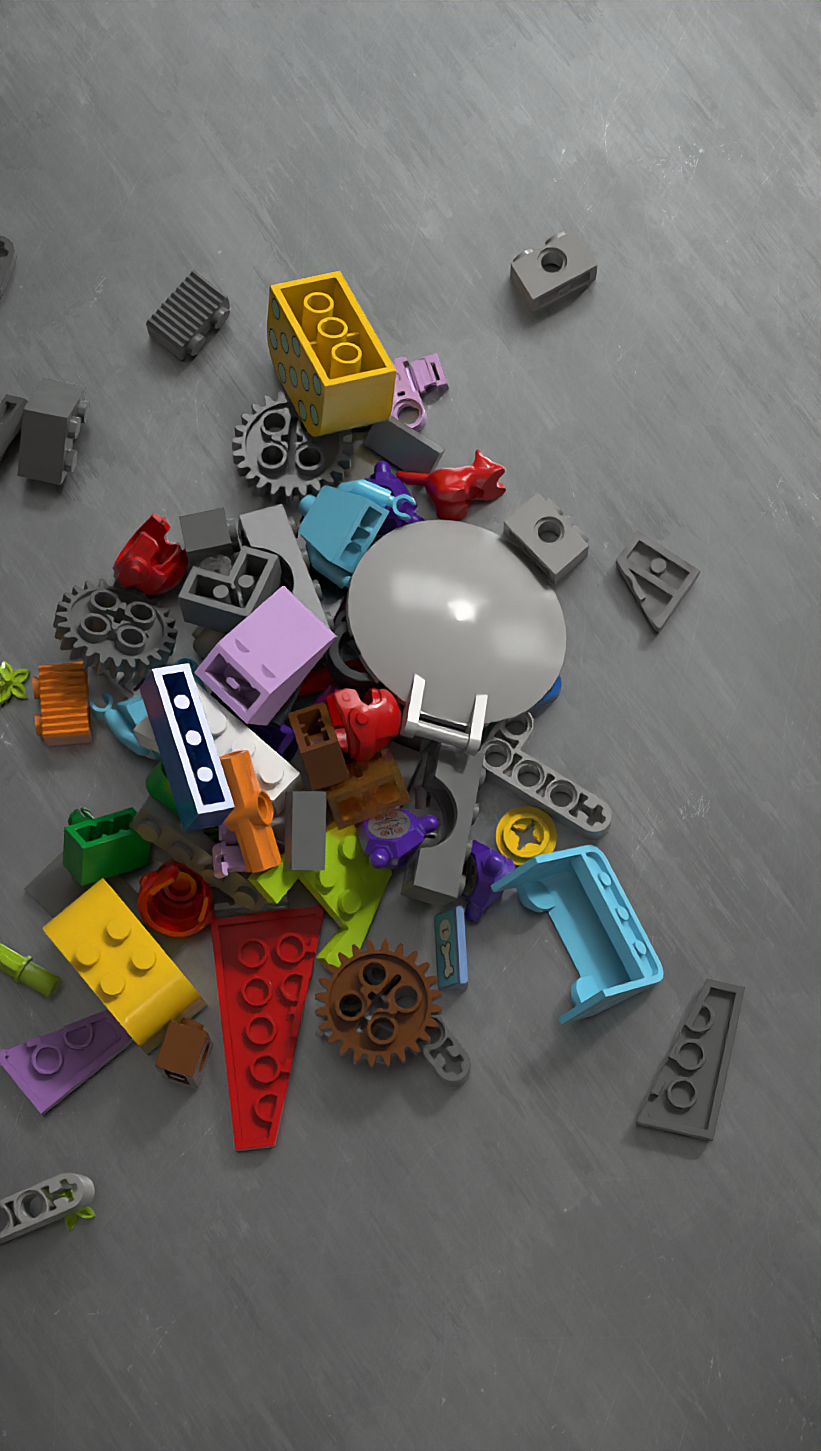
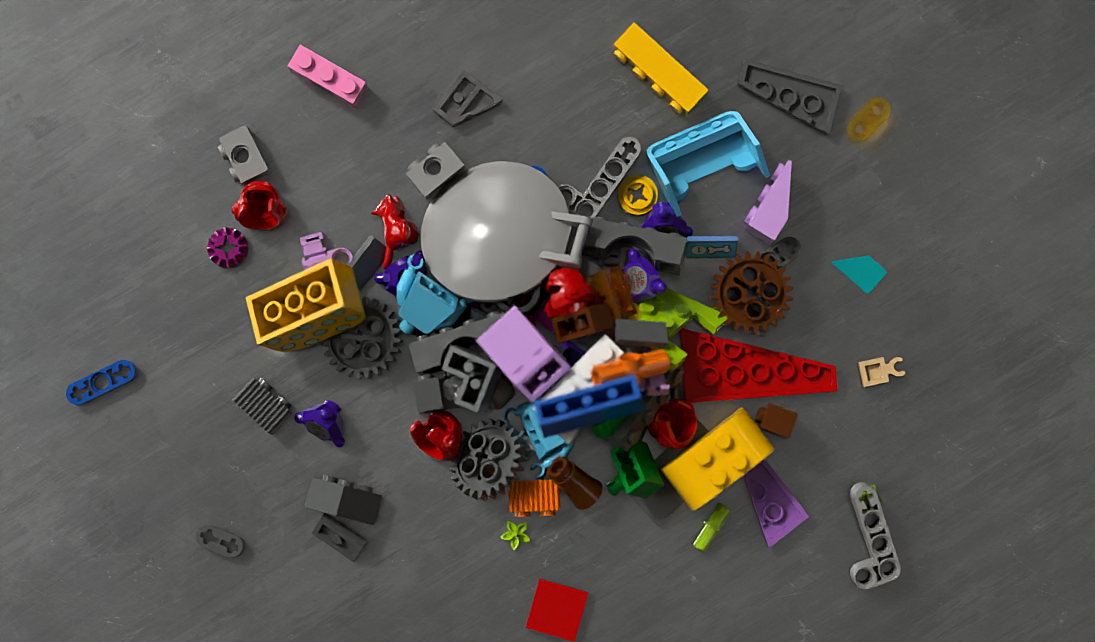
camera: 90 degrees left, 10 degrees up
none -> blue beam [66,360,137,405]
none -> magenta gear [207,227,248,268]
none -> red helmet [232,181,287,230]
none -> bright pink arch [288,45,368,108]
none -> dark purple rock [294,400,345,447]
none -> reddish brown plant [547,456,603,510]
none -> yellow brick [613,22,708,116]
none -> lavender slope [744,159,792,245]
none -> teal sticker [830,255,887,294]
none -> clear yellow plate [847,97,890,142]
none -> tan plate [858,357,906,387]

